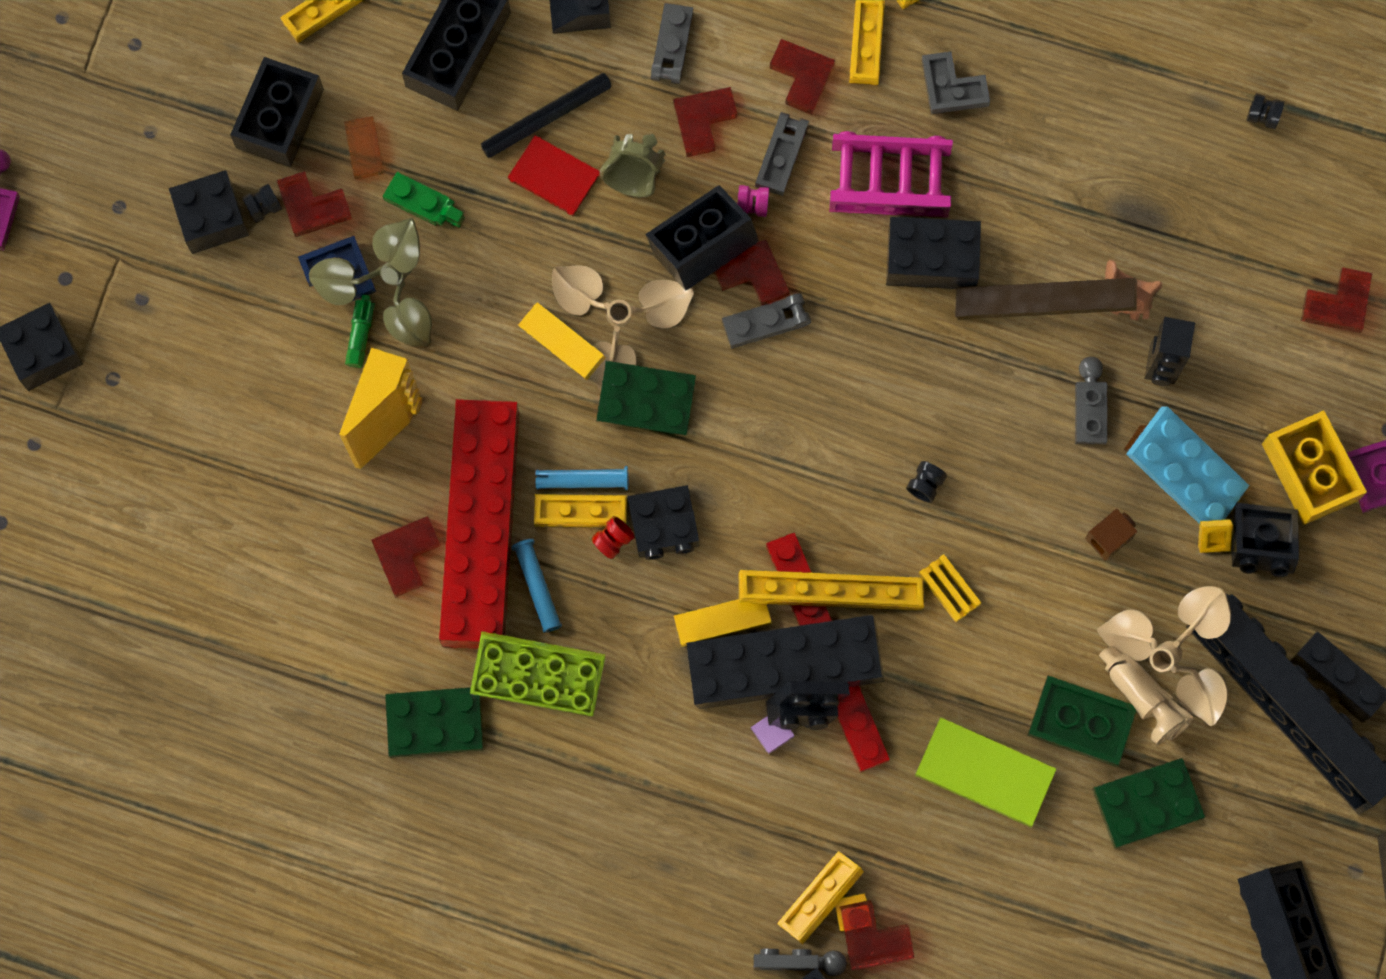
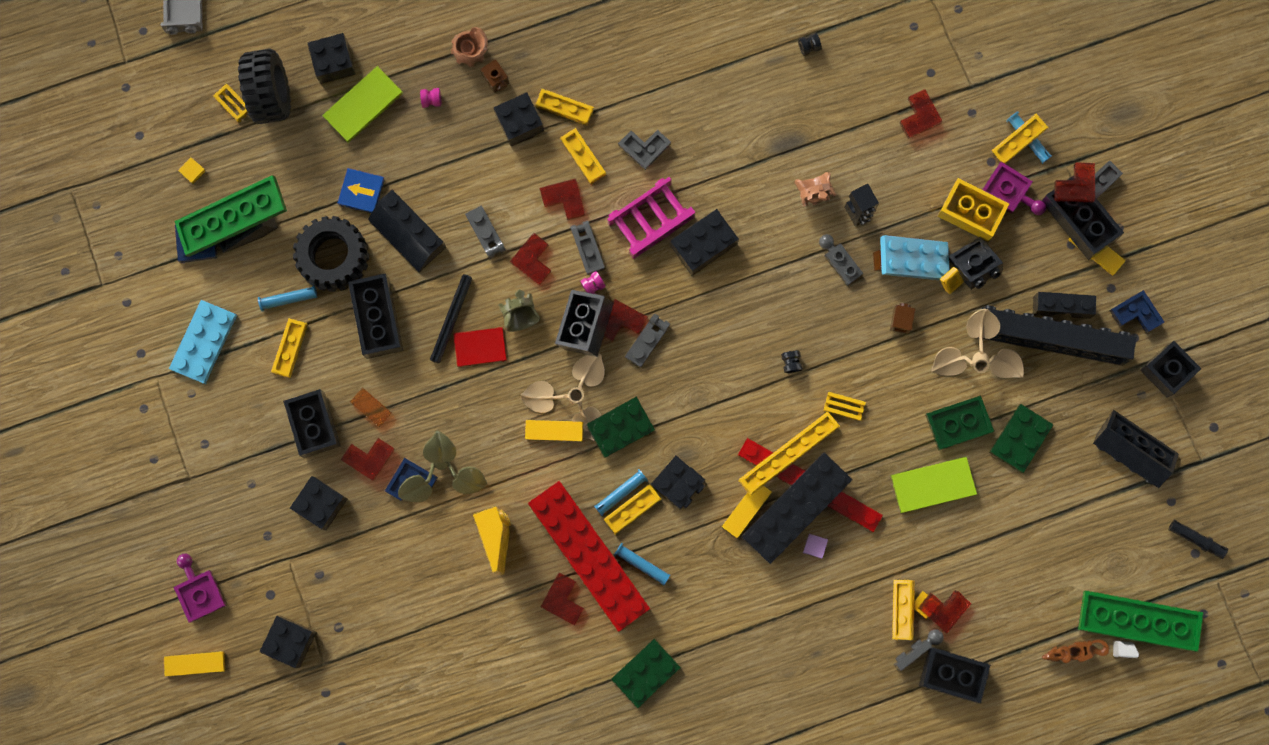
camera: 35 degrees left, 5 degrees up
black wheel [242,184,282,223] -> none
green piece [345,295,375,368] -> none
green hinge [382,172,465,228] -> none
lime tile [470,631,605,716] -> none
red wheel [591,516,635,559] -> none
black plate [766,681,850,730] -> none
dark brown tile [955,278,1137,320] -> none
tan piece [1099,646,1193,745] -> none

